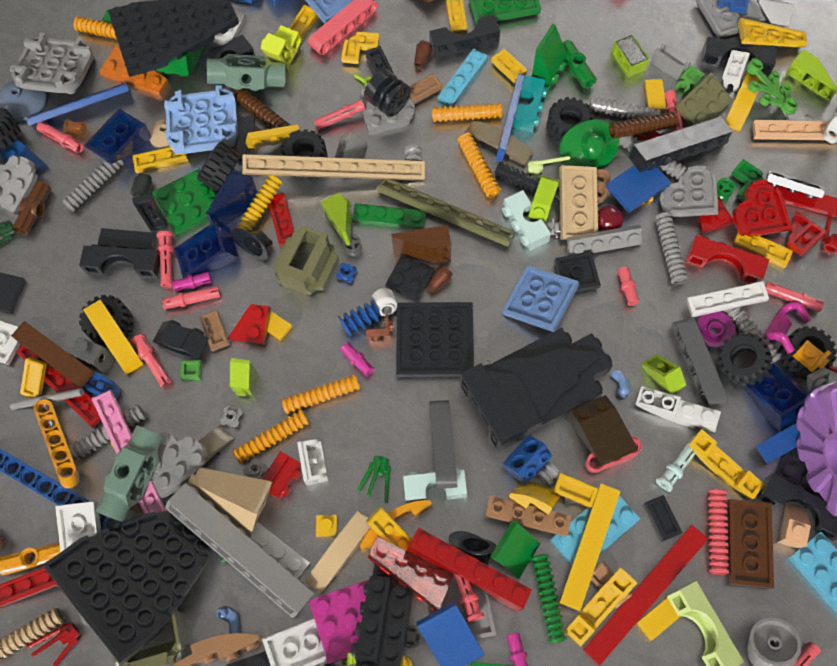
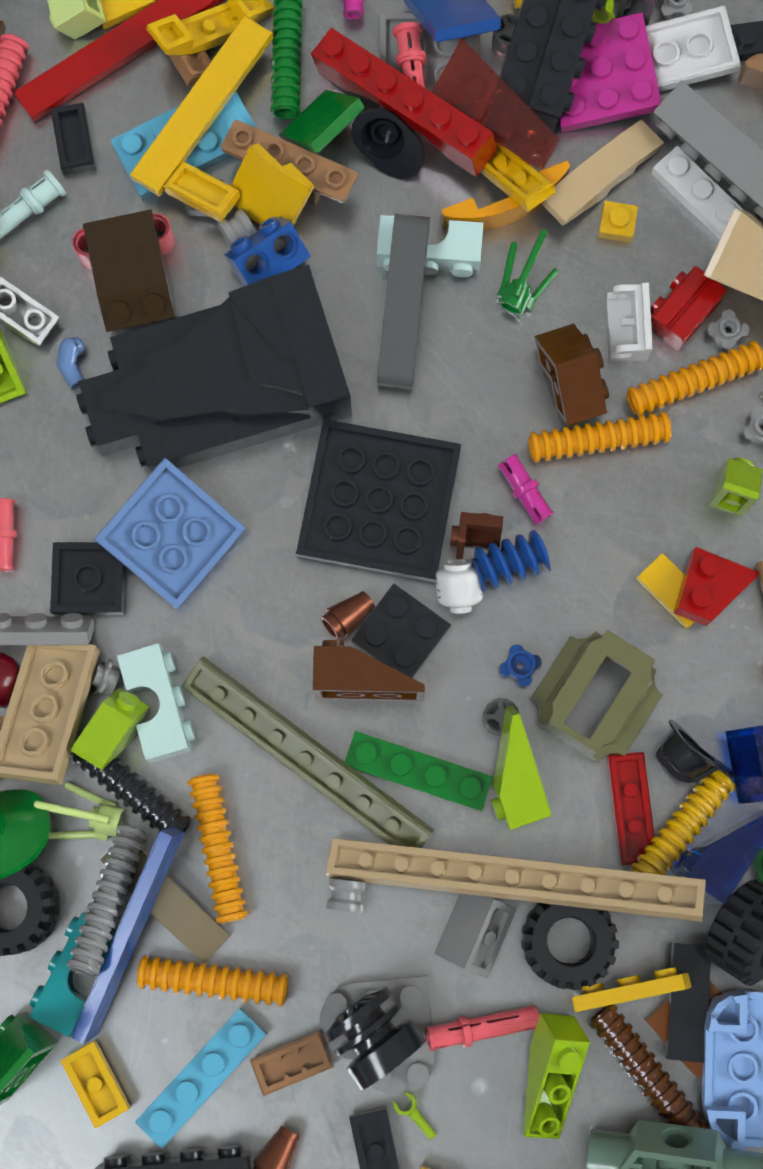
camera: 170 degrees left, 10 degrees up
none -> light grey piece [66,824,149,977]
none -> lime slope [523,1013,590,1139]
none -> reddish brown brick [534,323,609,426]

